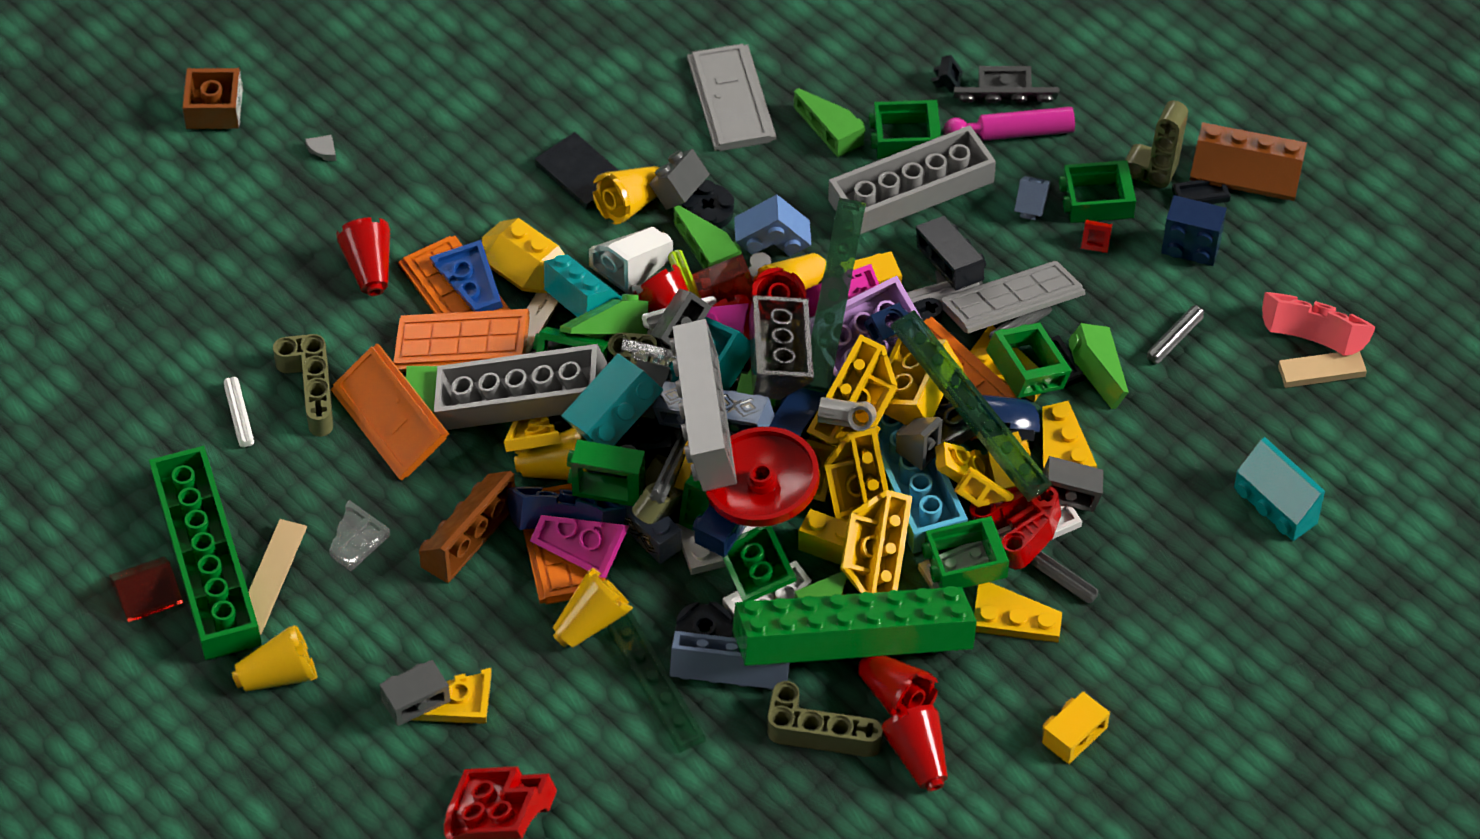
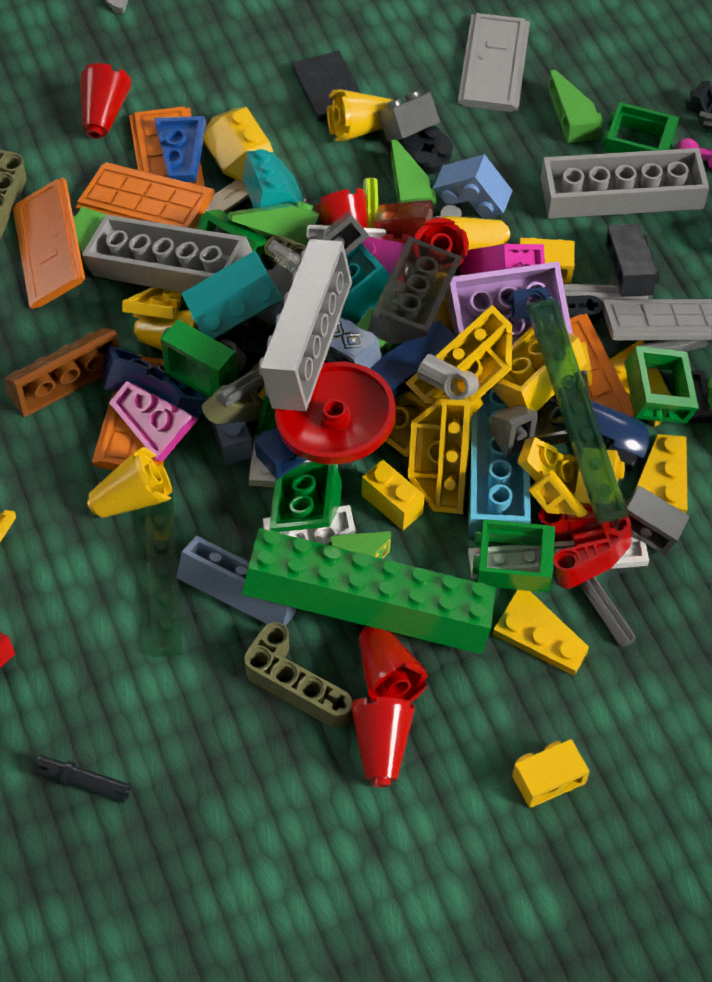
camera: 20 degrees right, 5 degrees up
white slope [589,227,673,294] -> none
black plate [676,602,734,638] -> none
clear green tile [801,198,866,393] -> none
yellow wedge [840,490,912,593] -> none

